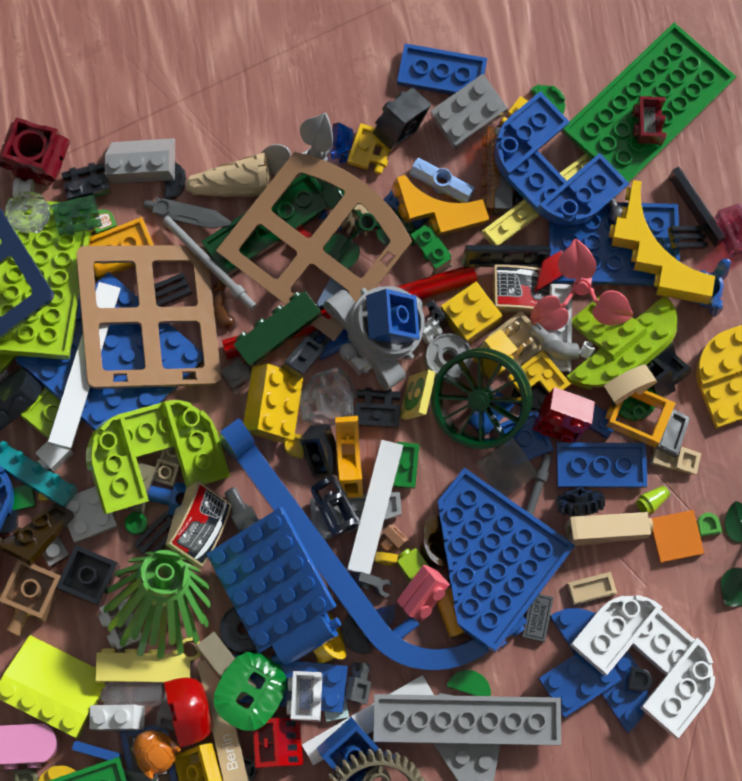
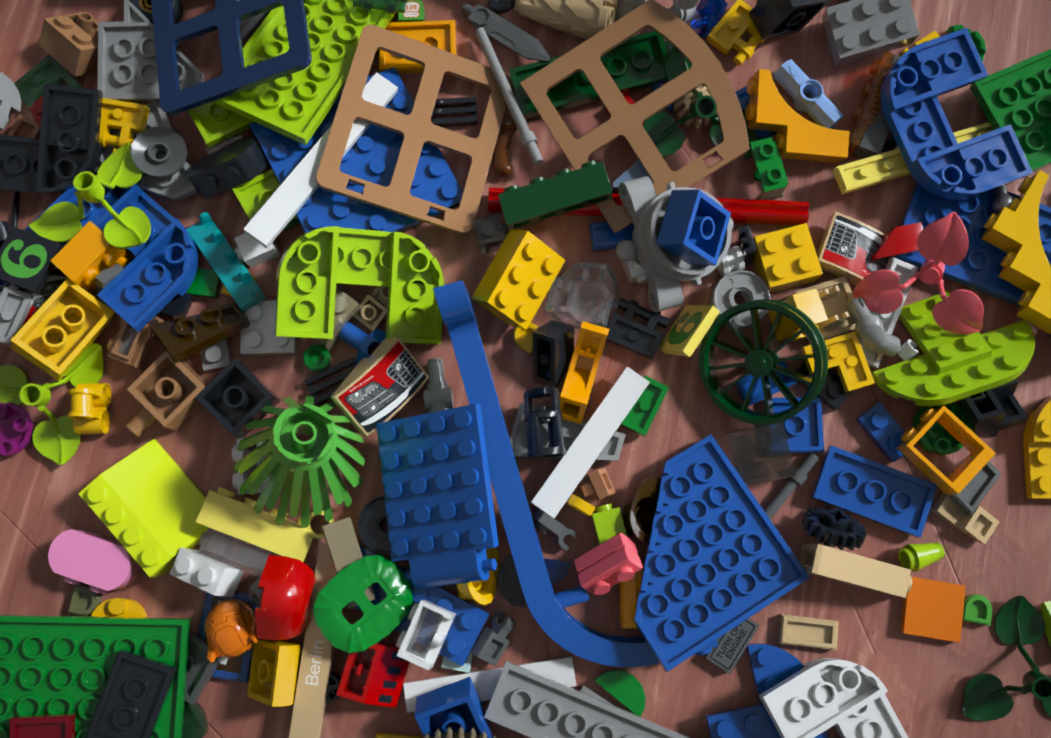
camera: 30 degrees right, 5 degrees up
blue tile [72,741,122,761] -> none
black hinge [282,329,331,380] -> none
black tile [462,245,551,268] -> none
red slope [533,387,595,443] -> none
tan slope [604,364,657,405] -> none

